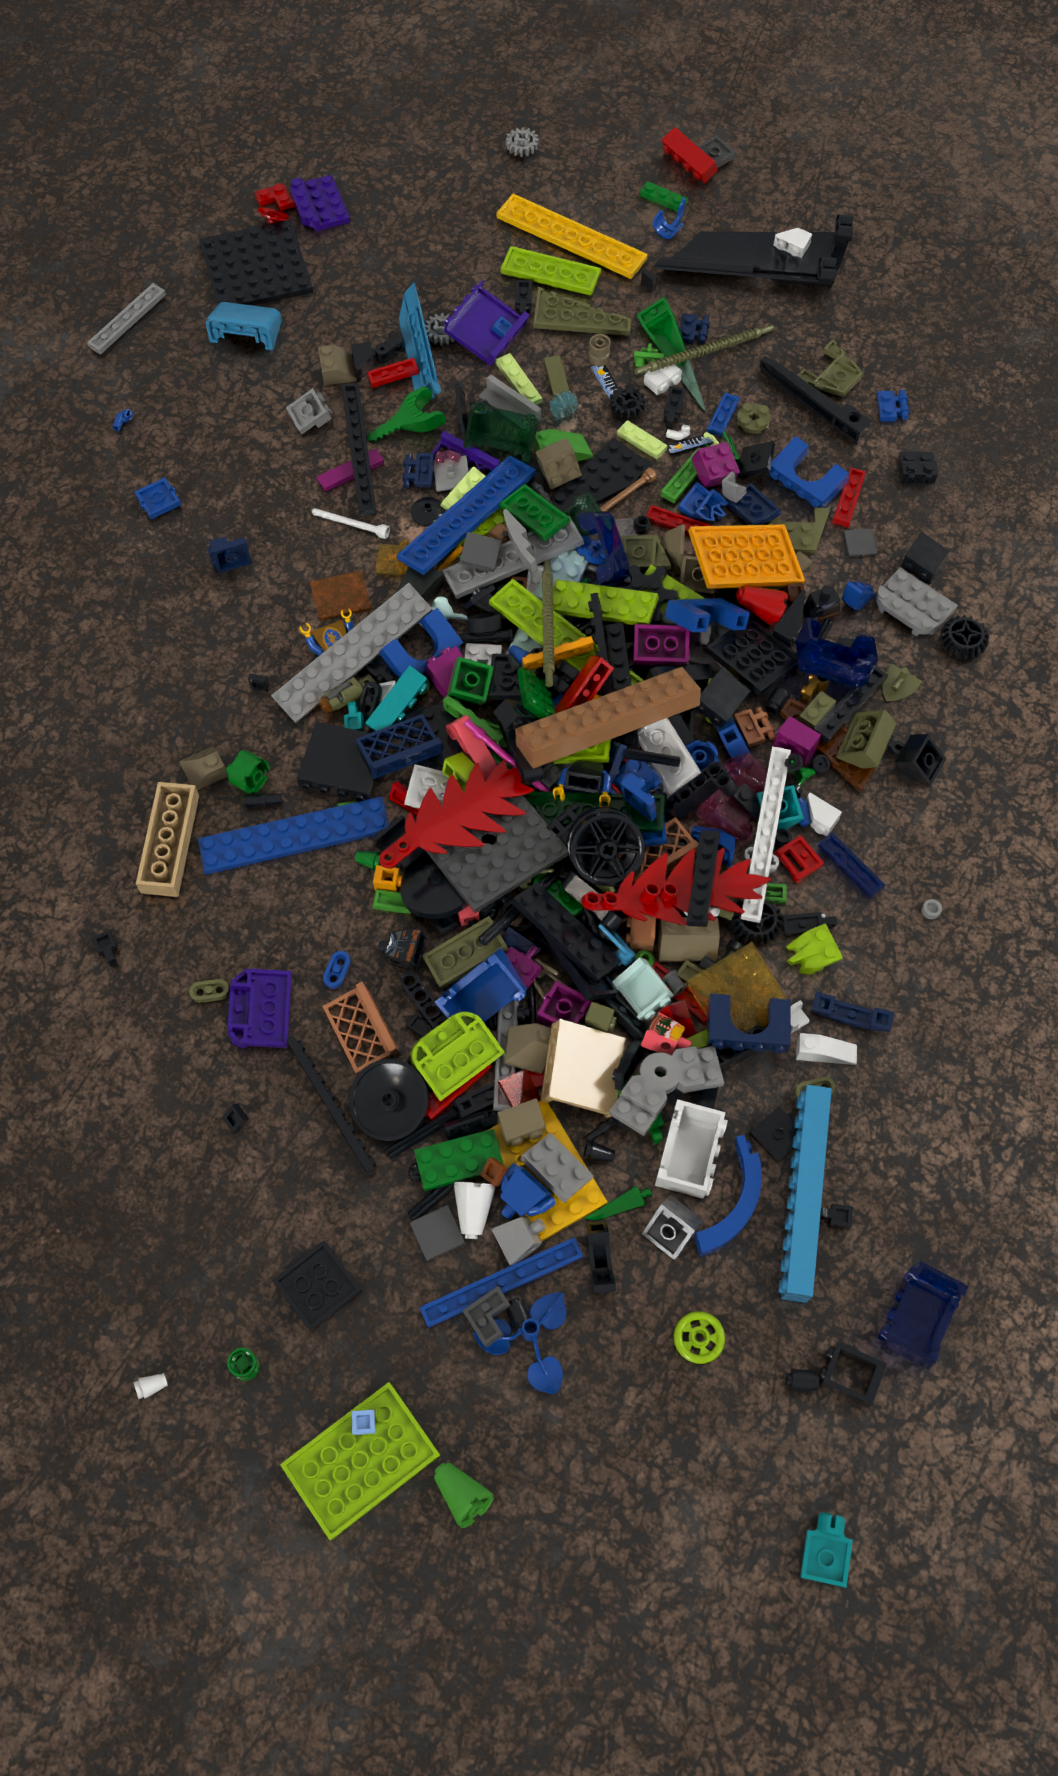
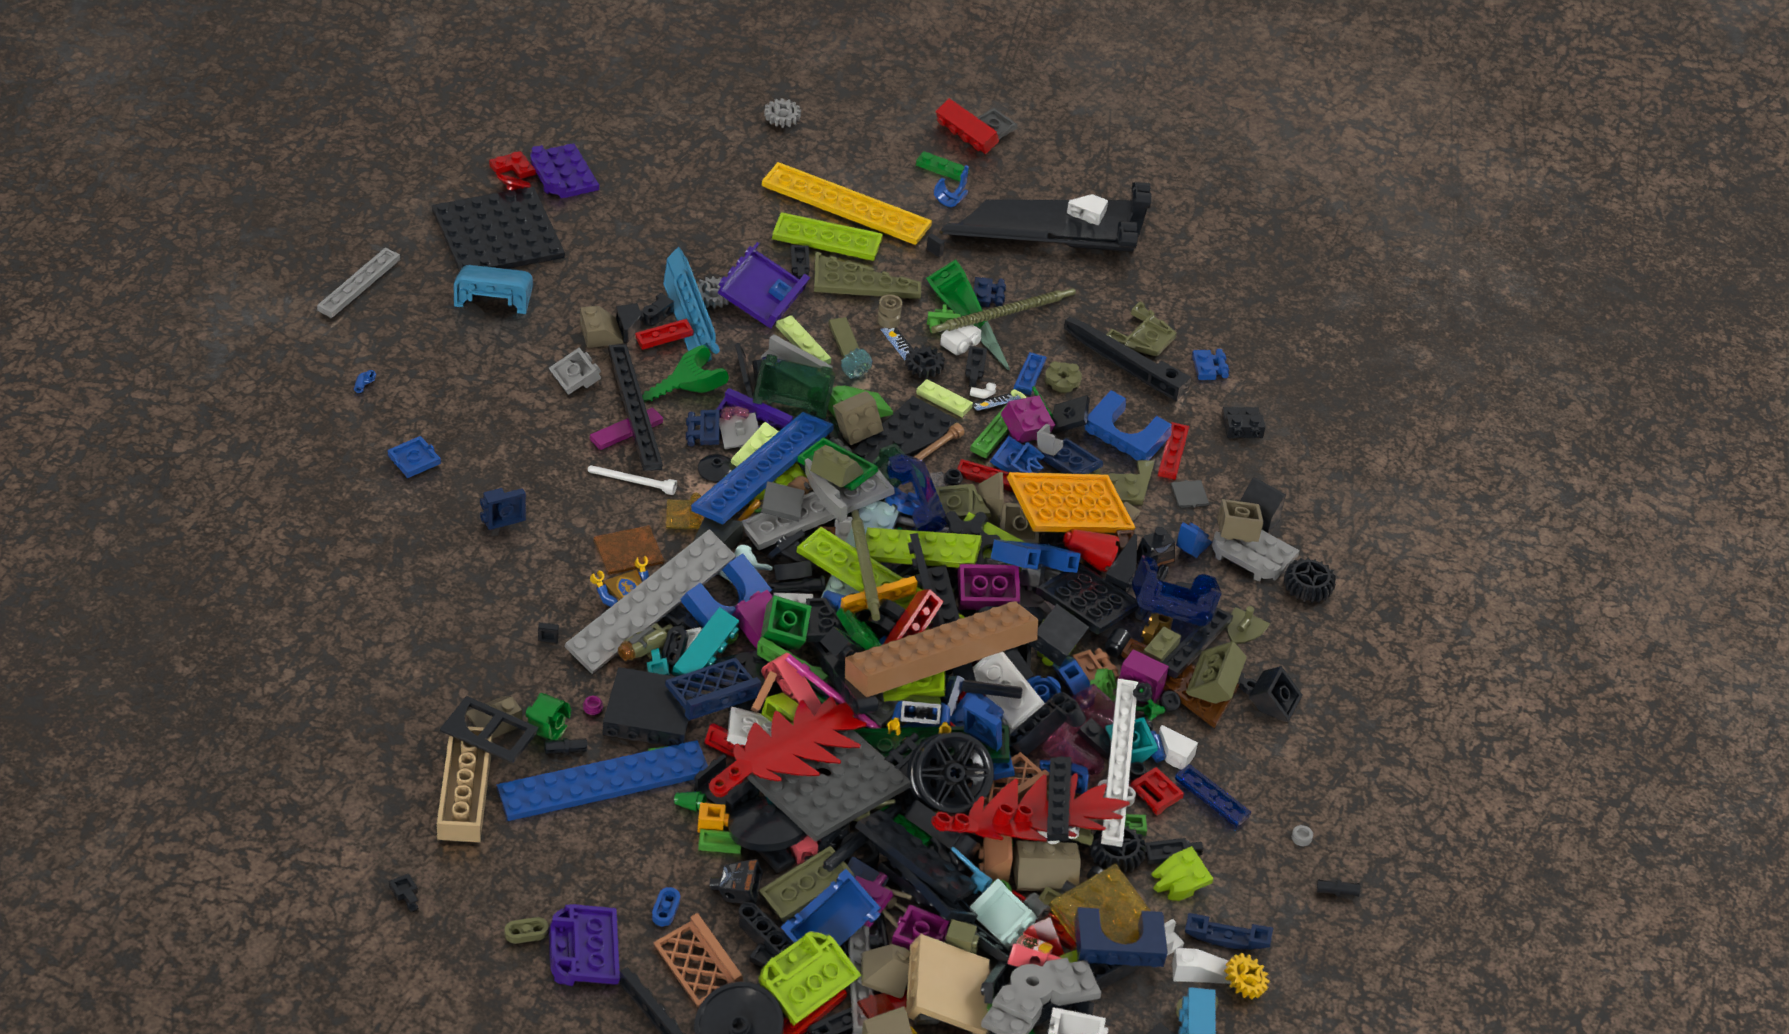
camera: 10 degrees left, 20 degrees down
none -> black window [440,696,538,764]
none -> magenta plate [583,695,603,715]
none -> nougat tile [751,671,777,713]
none -> olive slope [810,445,863,488]
none -> bright green plate [1090,668,1117,708]
none -> dark tan brick [1217,499,1263,542]
none -> yellow gear [1224,953,1270,999]
none -> black pin [1317,879,1360,897]

